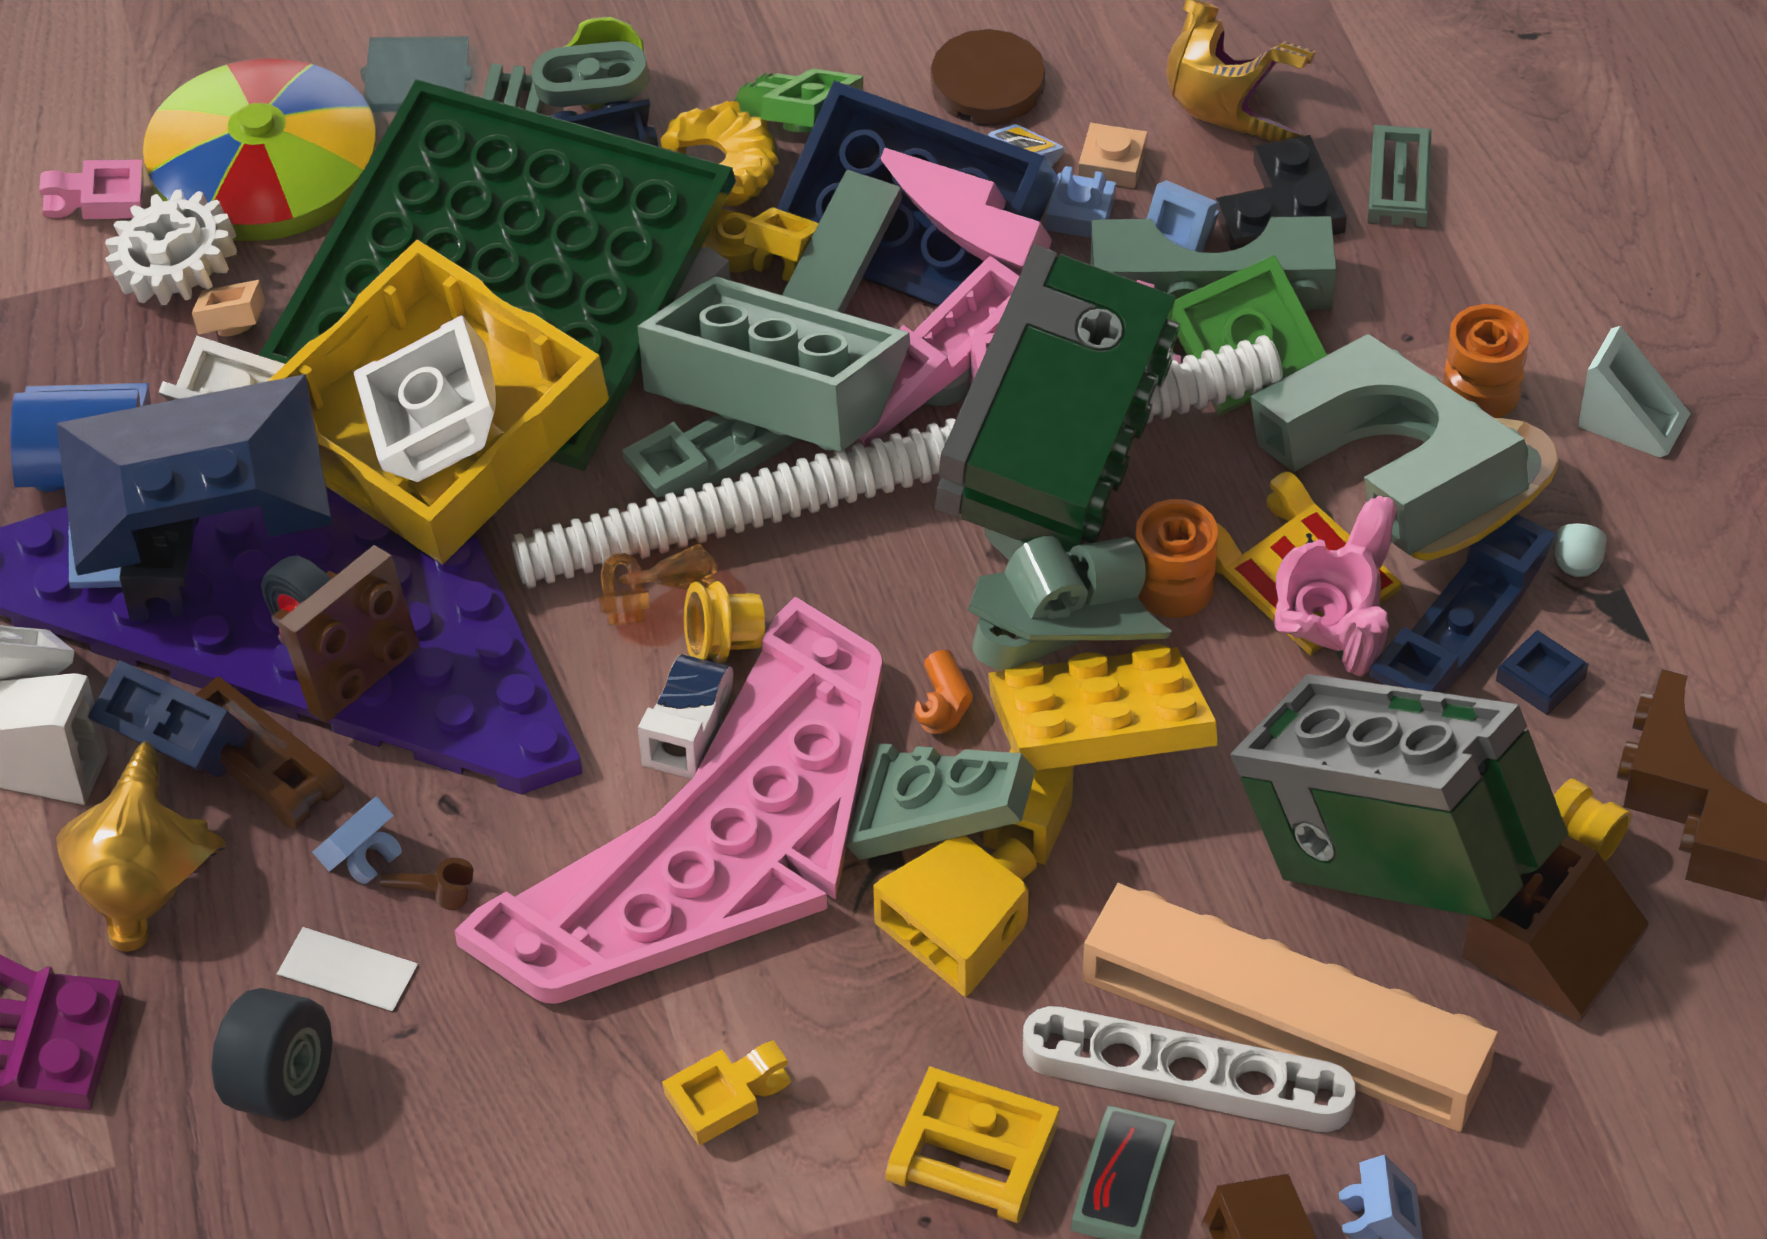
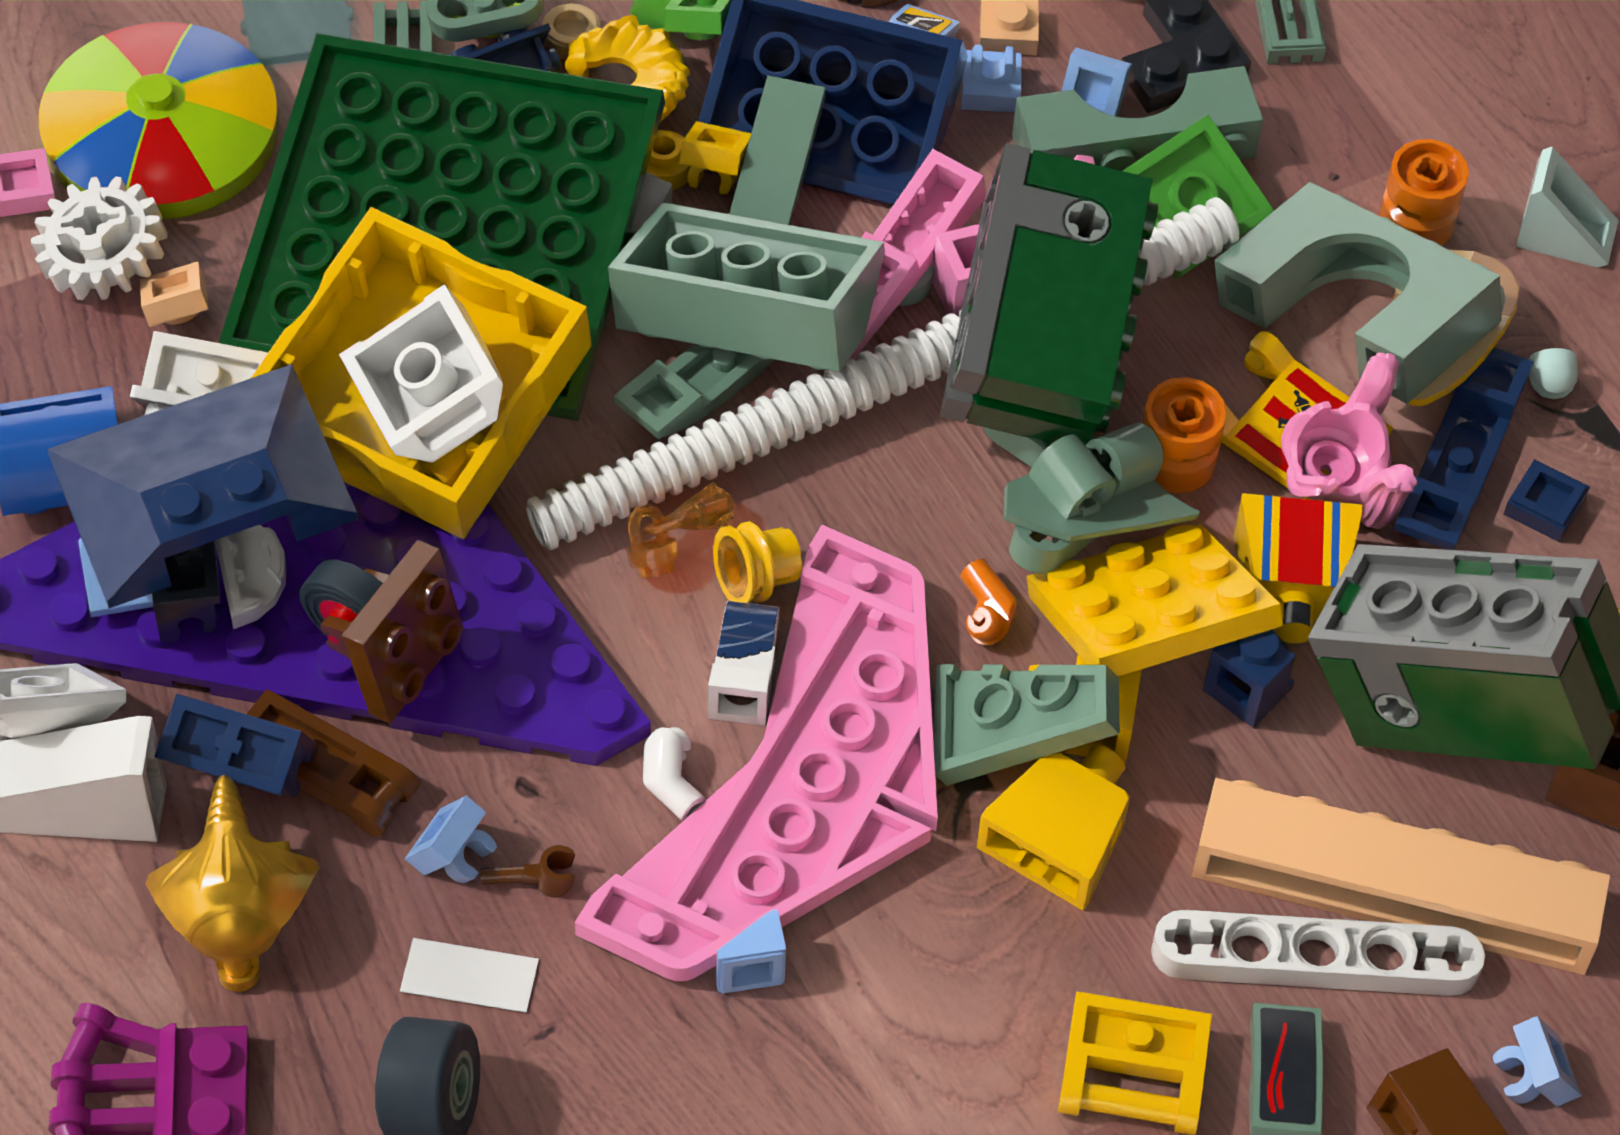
camera: 15 degrees left, 5 degrees up
yellow plate [662,1040,791,1146] -> none
bright pink slope [880,148,1052,276] -> none
none -> white plate [215,525,286,629]
none -> tan tile [542,3,600,60]
none -> white arm [643,727,706,821]
none -> light blue slope [716,909,786,994]
none -> dark blue brick [1203,630,1296,728]
none -> torso [1234,493,1362,643]

